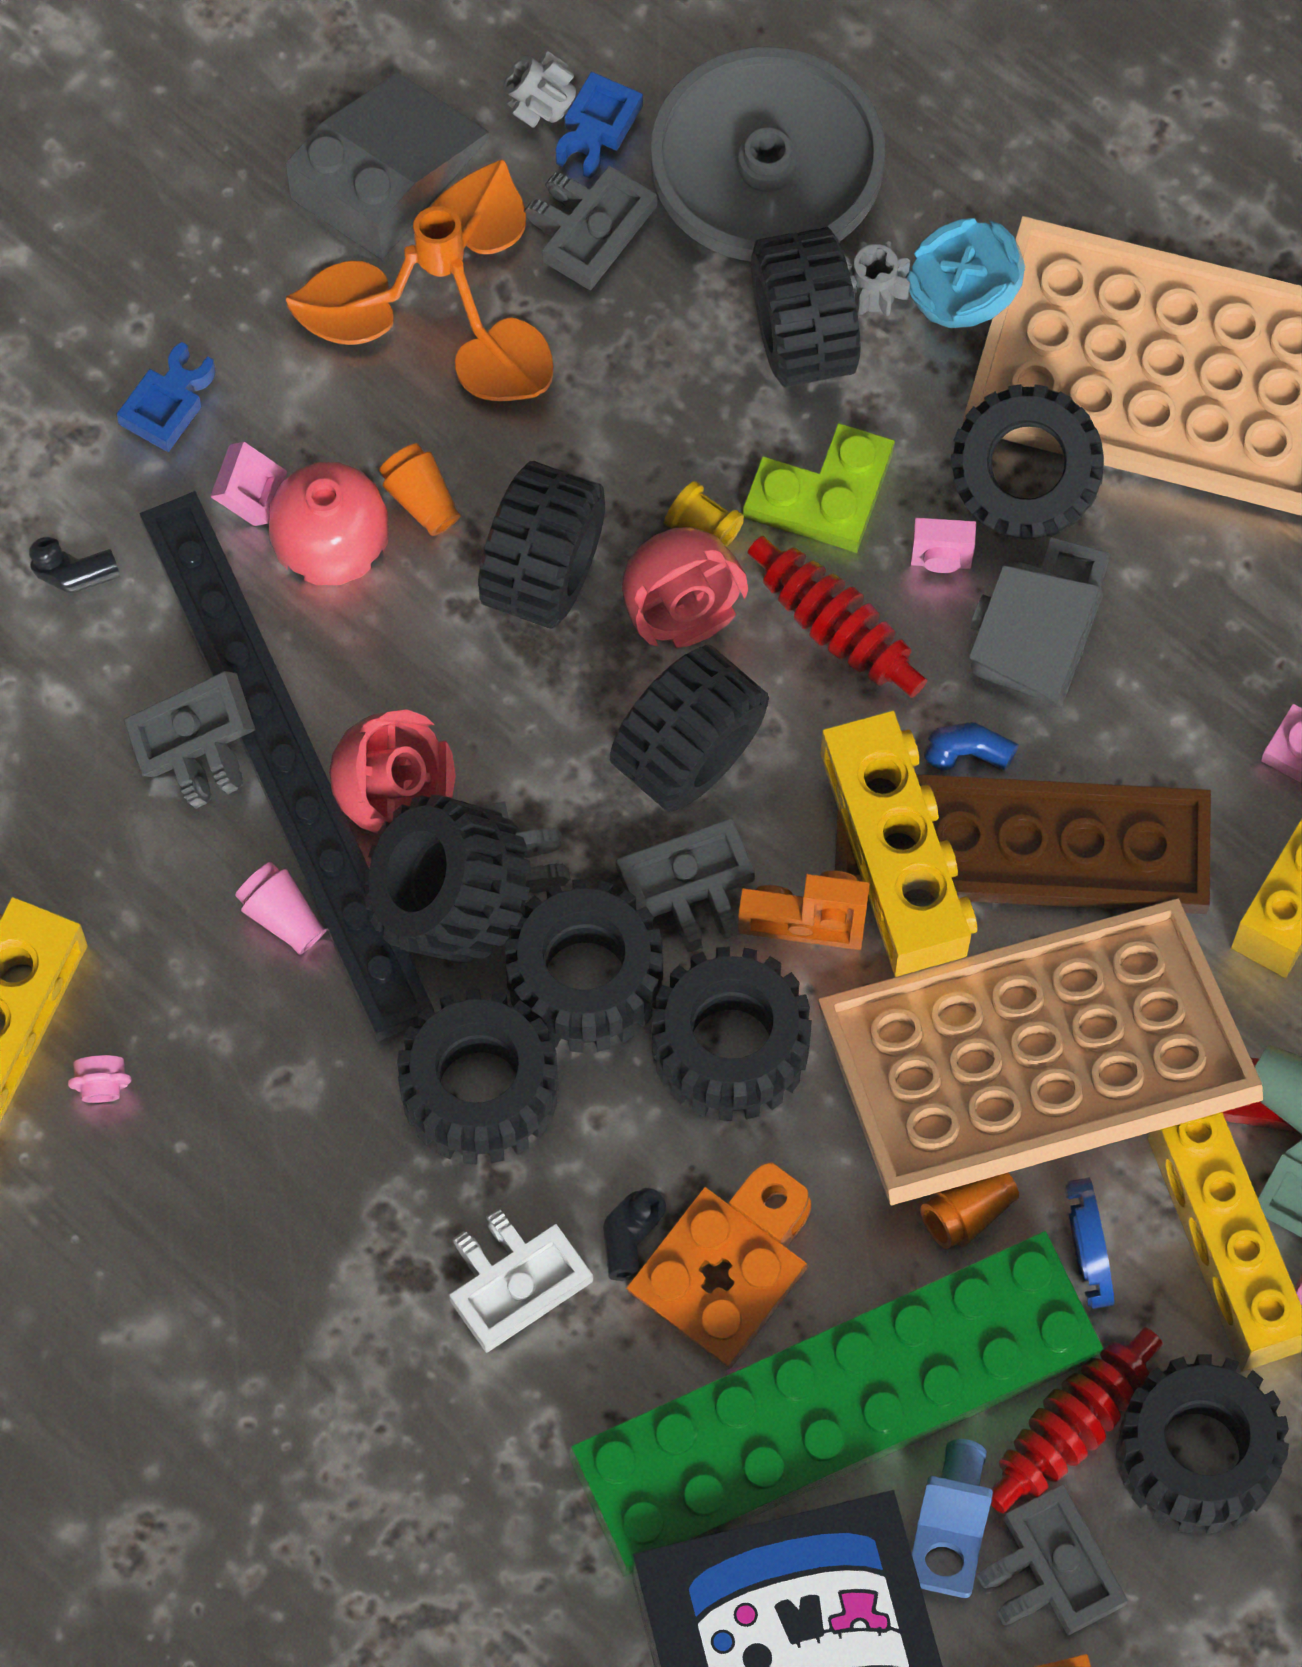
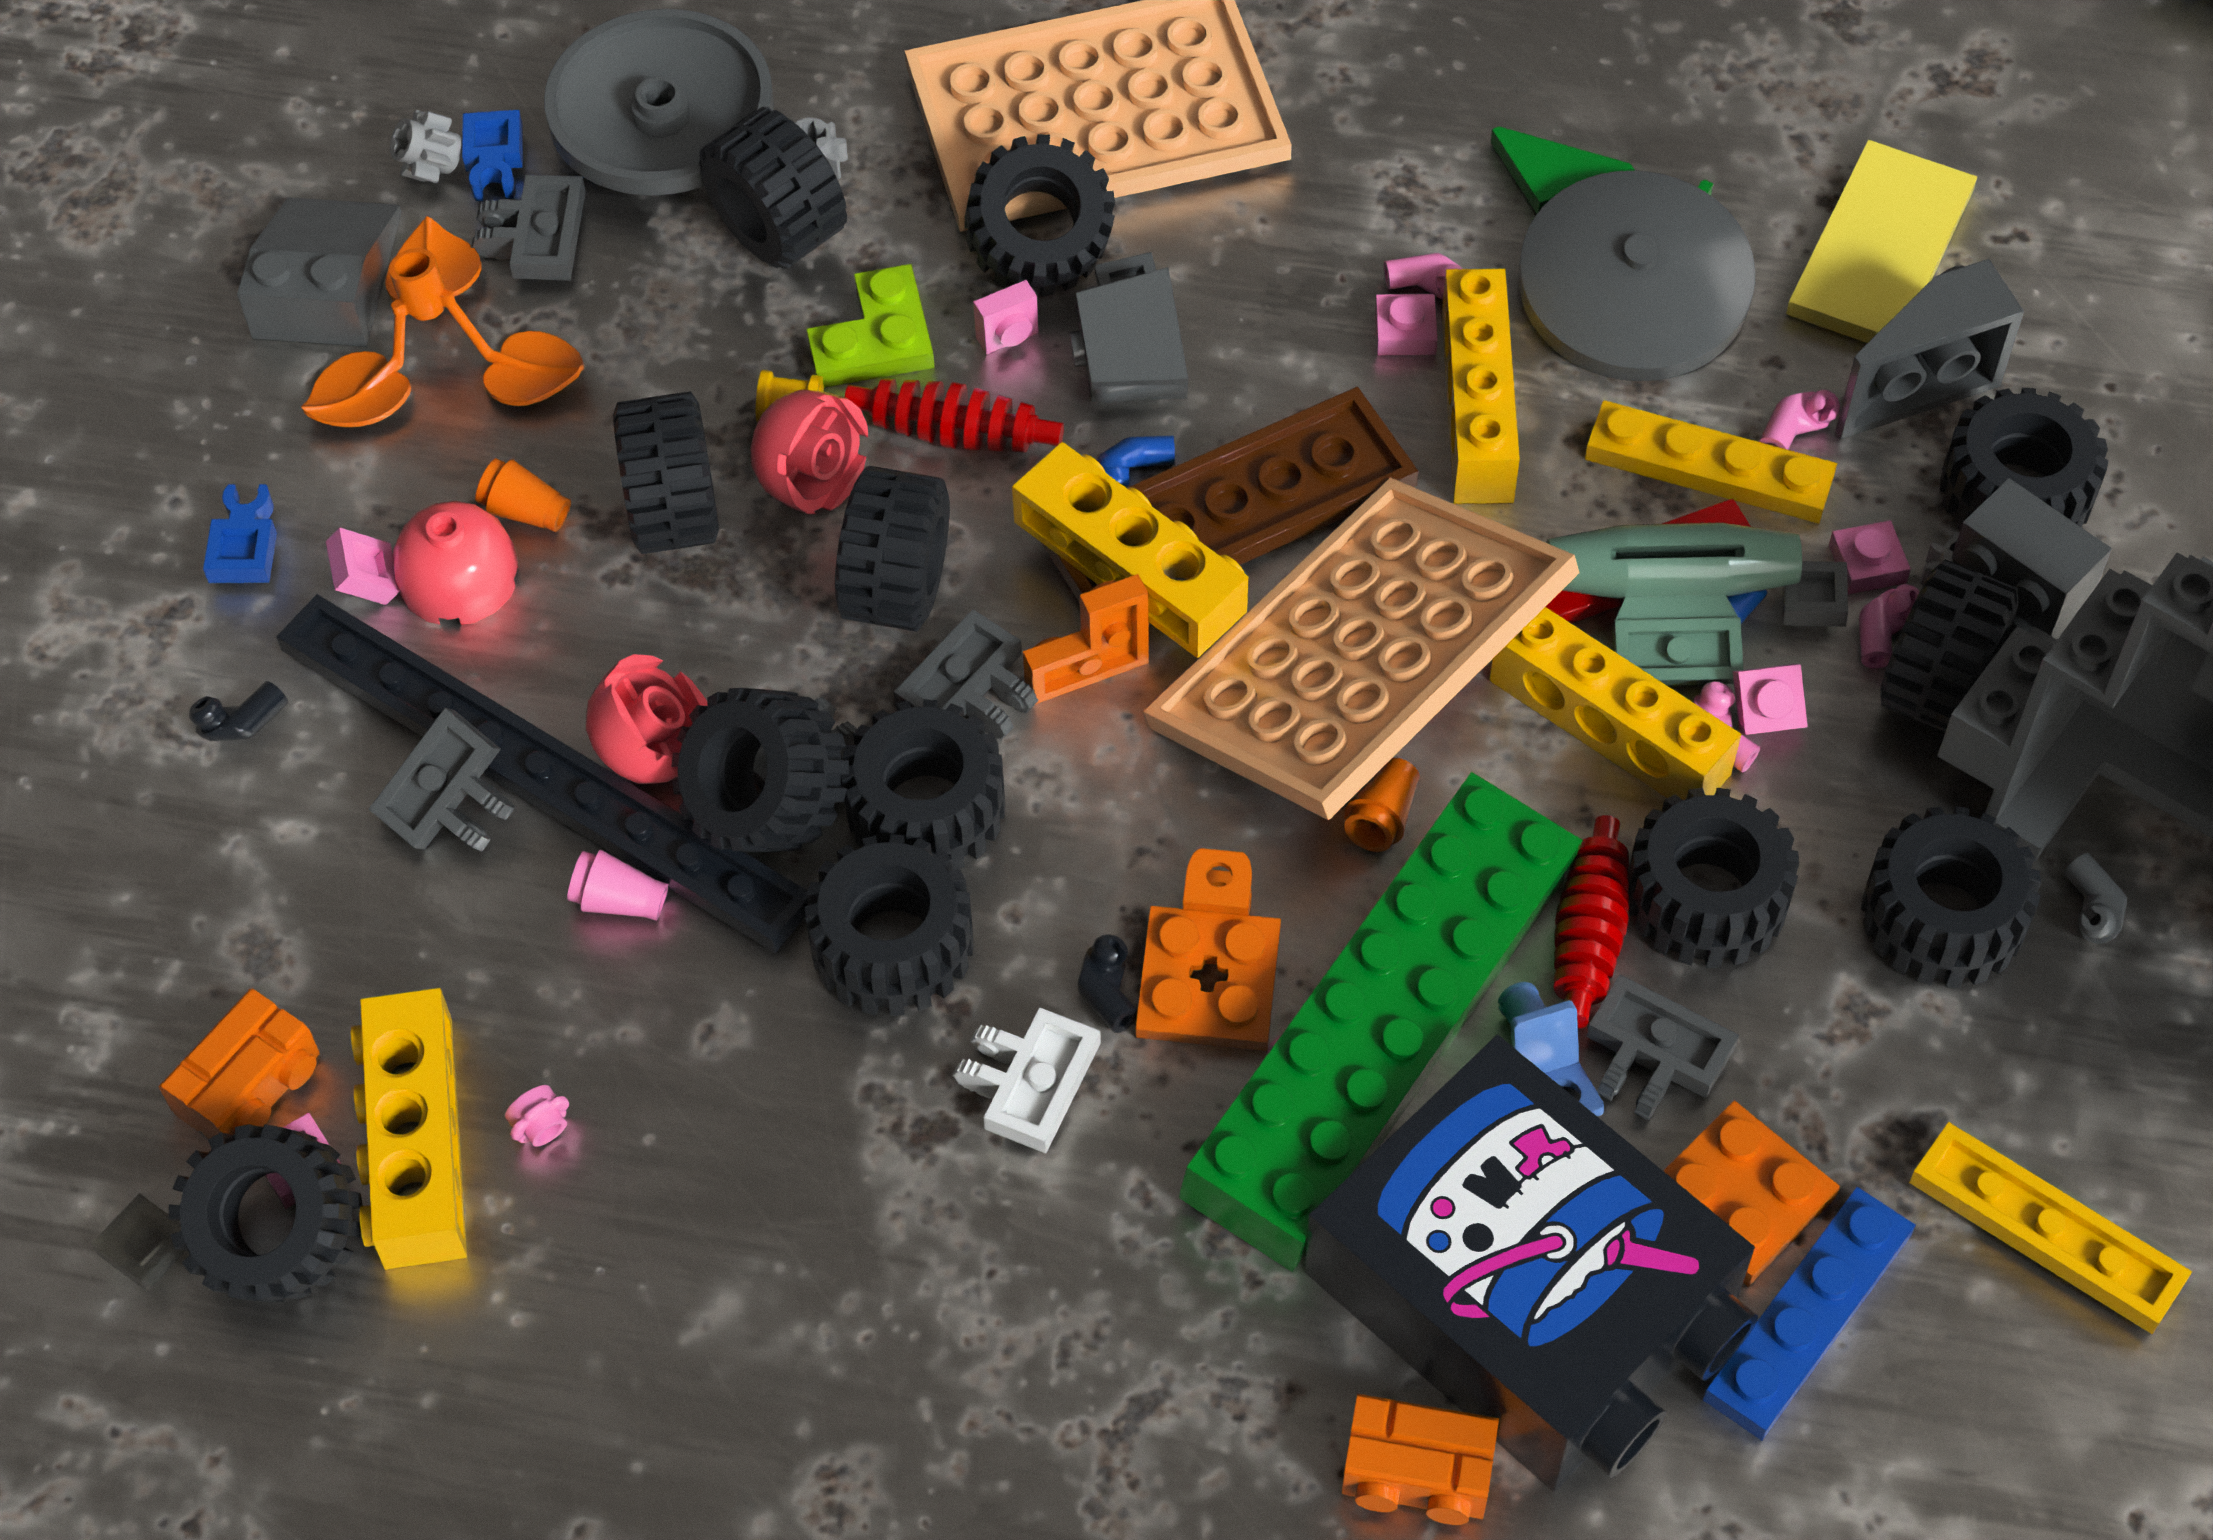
camera: 30 degrees left, 10 degrees down
black tyre [652,946,812,1121] -> none
medium azure tile [906,218,1025,328] -> none
blue tile [1065,1177,1115,1309] -> none

